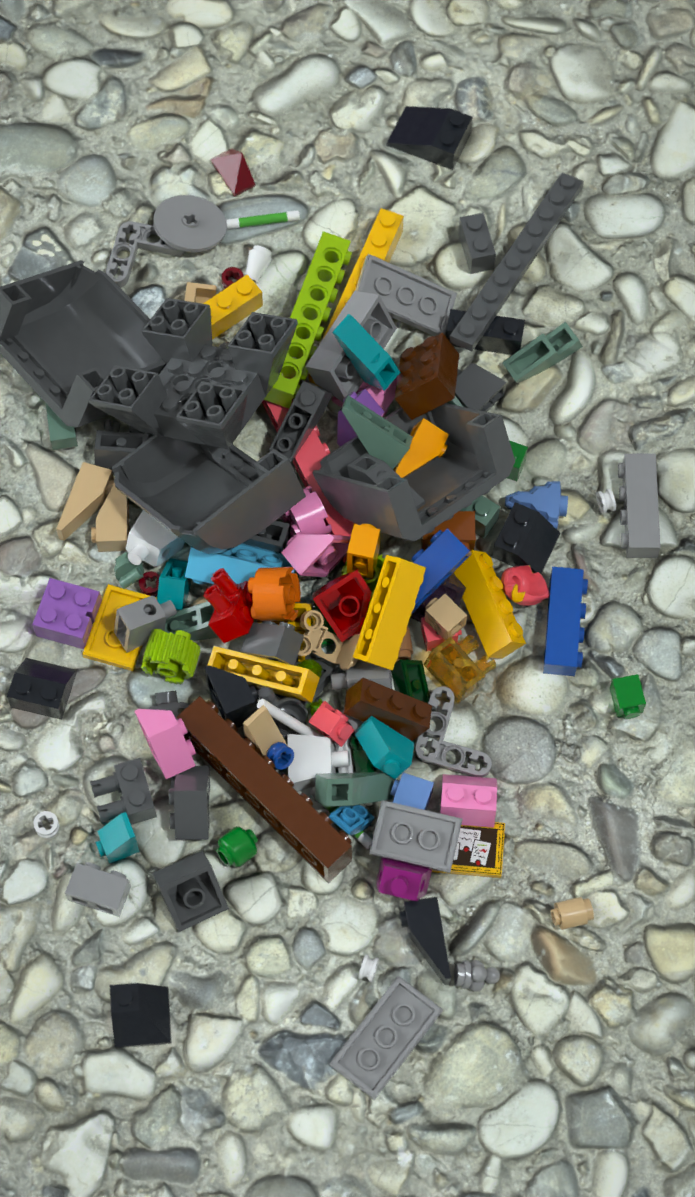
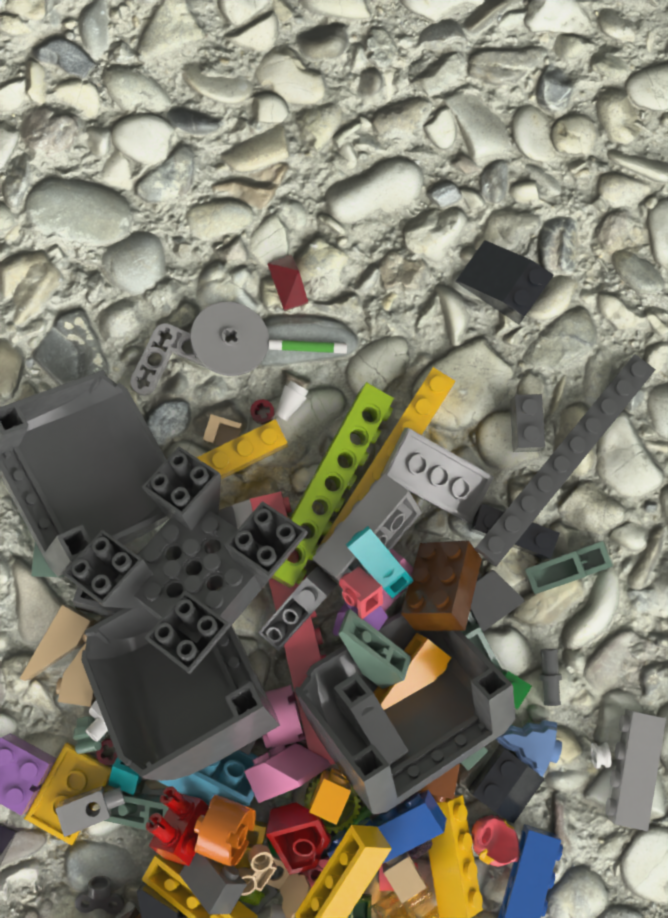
camera: 10 degrees right, 15 degrees up
lime brick [141,629,201,684] -> none
none -> coral brick [339,567,383,619]
none -> dark grey pin [540,649,562,706]

